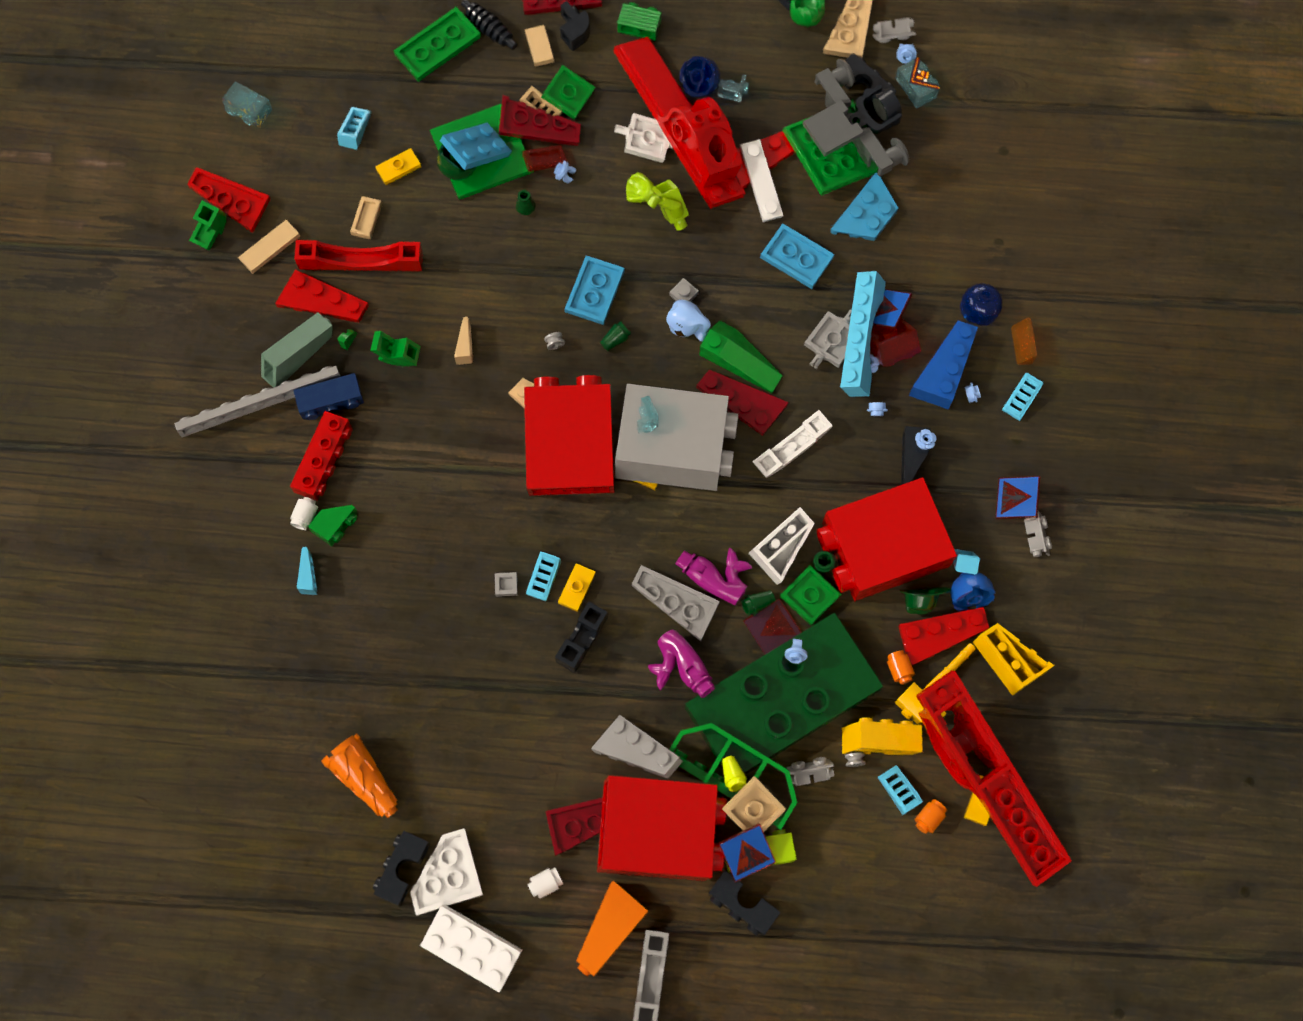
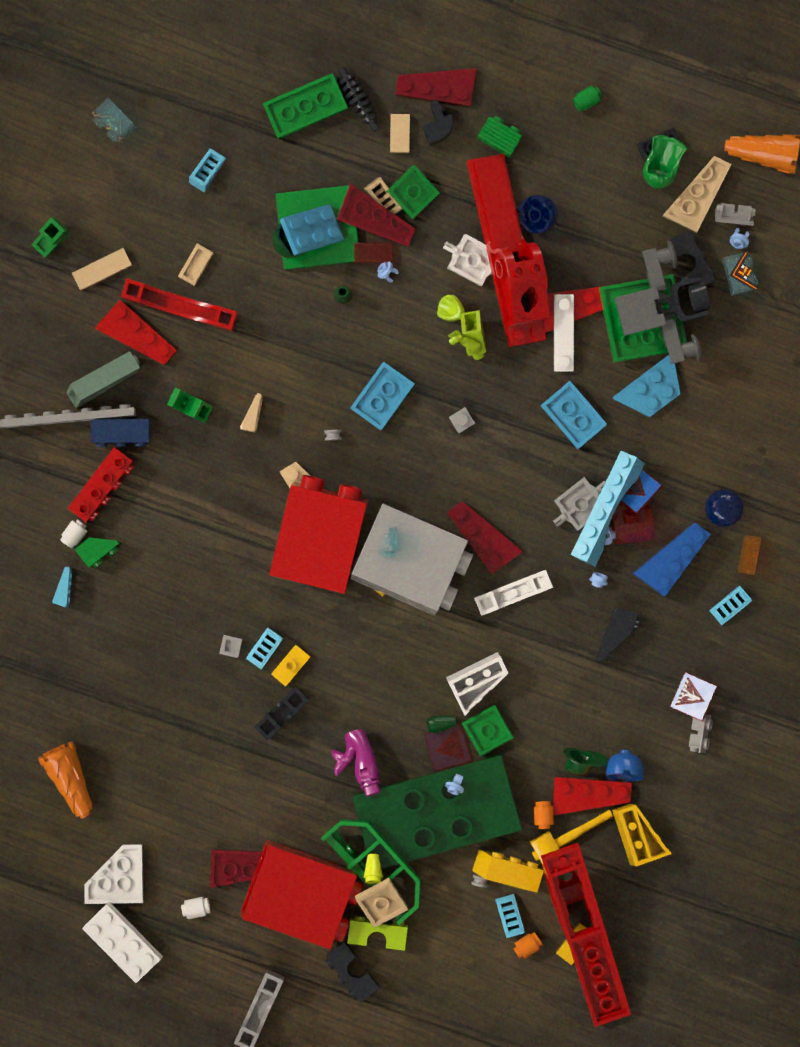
camera: 20 degrees right, 15 degrees up
red wing [187,167,271,233] -> none
green tile [338,329,358,350] -> none
black arch [373,831,430,907] -> none
yellow plate [375,148,421,185] -> none
orange slope [576,881,648,977] -> none
light grey wing [591,715,683,779] -> none
dark green cone [600,322,631,351] -> none
light grey wing [632,565,720,641] -> none
light blue piece [666,300,711,342] -> none
magenta piece [675,548,752,606] -> none
green wedge [699,320,782,394] -> none
clear light blue bracket [718,74,749,102] -> none
piece [718,823,776,882] -> none
light grey hinge [786,757,834,786] -> none
dark green cone [813,551,835,574] -> none
red brick [816,477,957,602] -> none
light blue plate [915,429,936,450] -> none
medium azure slope [954,549,980,574] -> none
light blue plate [965,383,981,403] -> none

